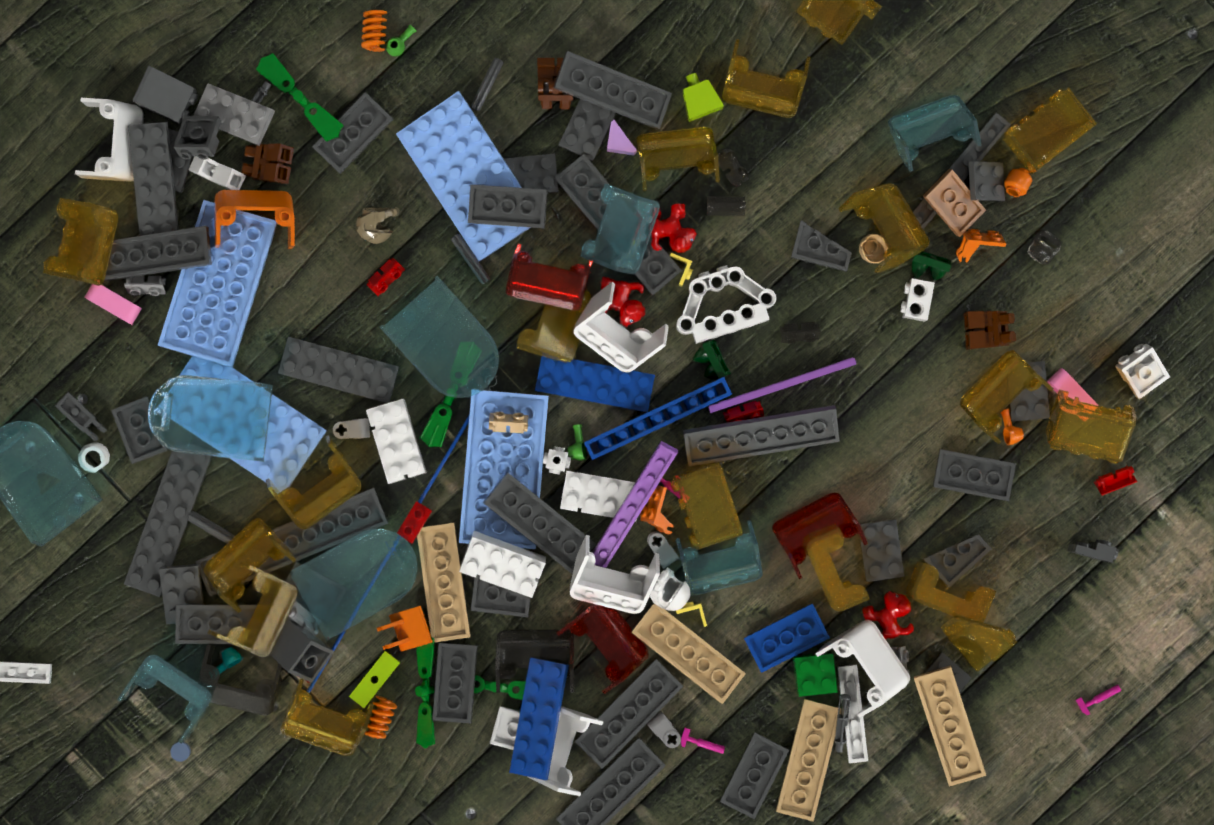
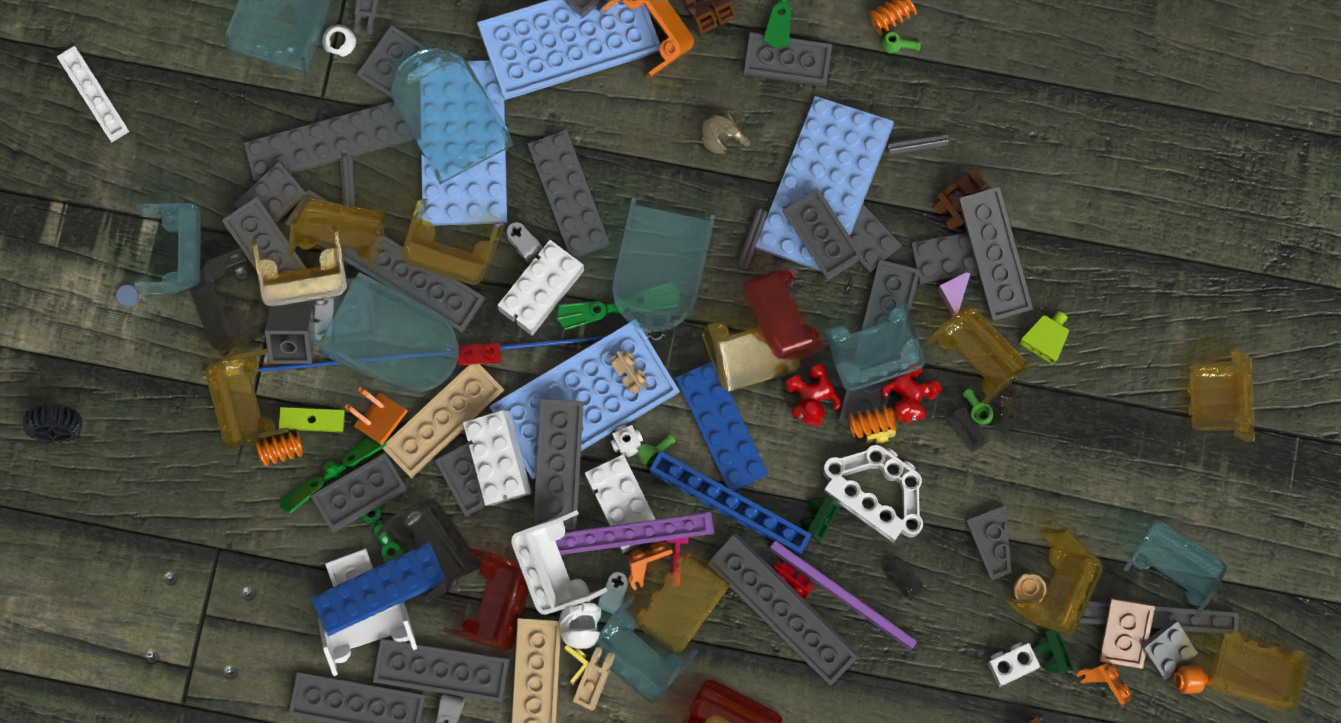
camera: 60 degrees right, 10 degrees down
teal bar [209,647,243,679] -> none
red hinge [366,258,405,296] -> none
white windscreen [574,282,668,372] -> none
clear yellow windscreen [722,39,811,118] -> none
none -> tan hinge [573,646,615,711]
none -> orange piece [849,405,896,438]
none -> bright green bar [963,389,993,425]

